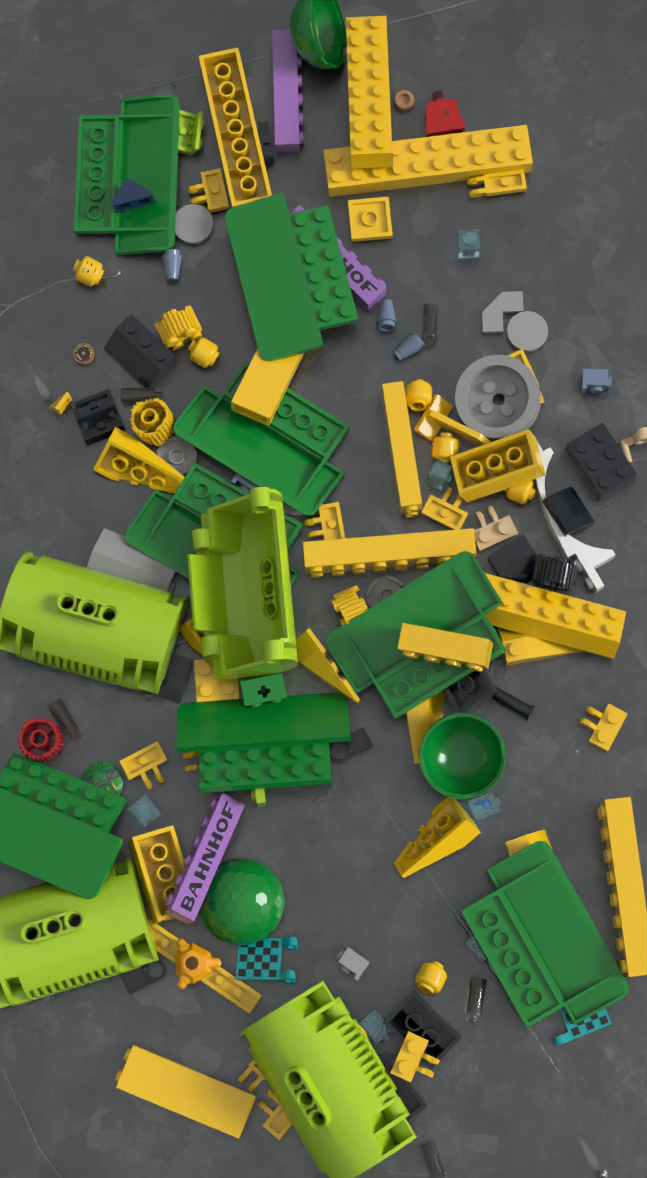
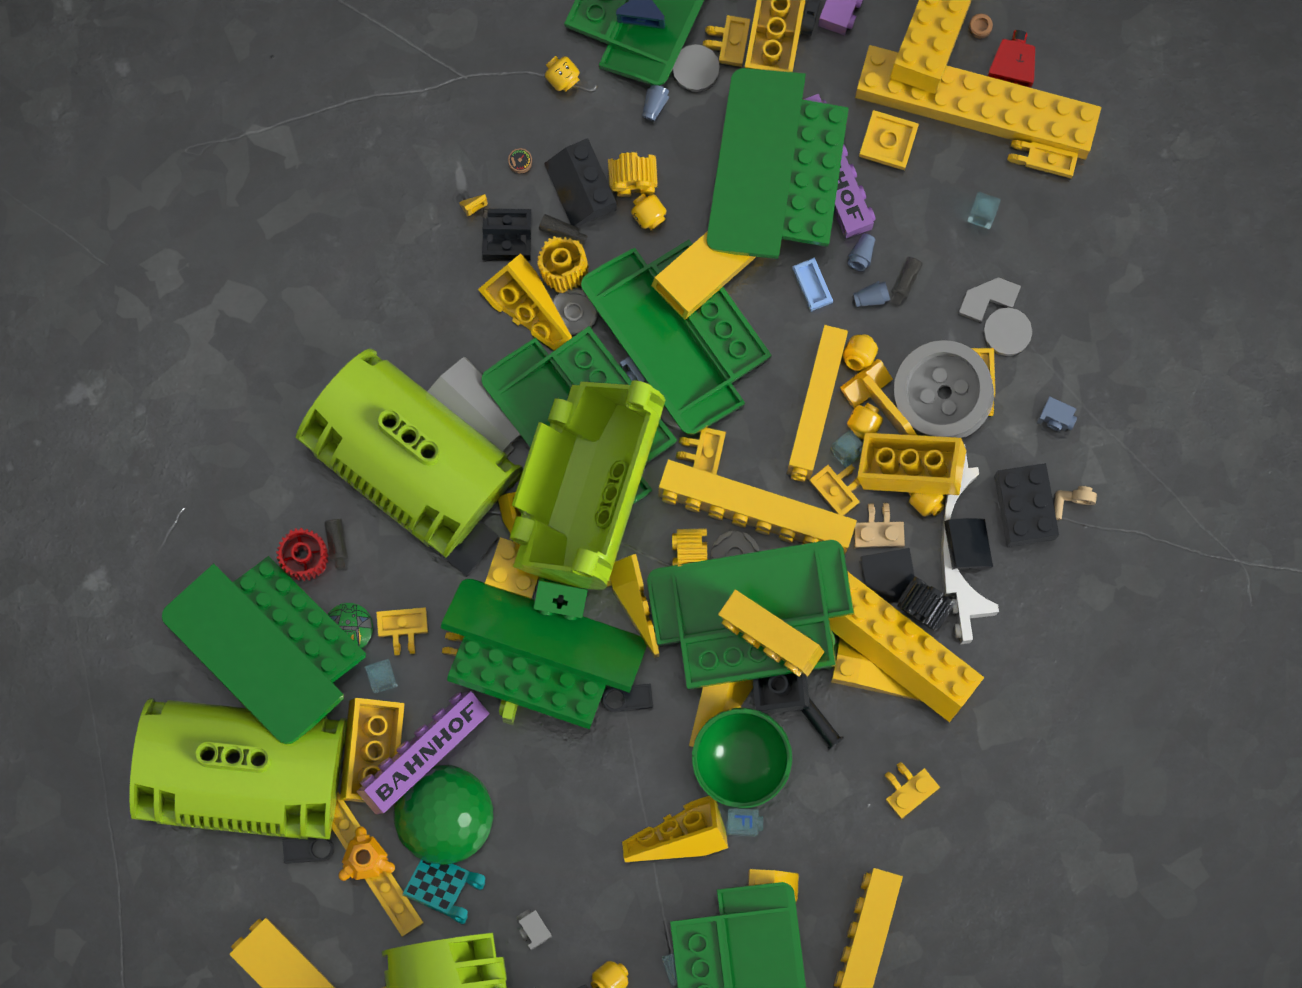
camera: 15 degrees right, 0 degrees up
none -> light blue tile [792,257,833,312]

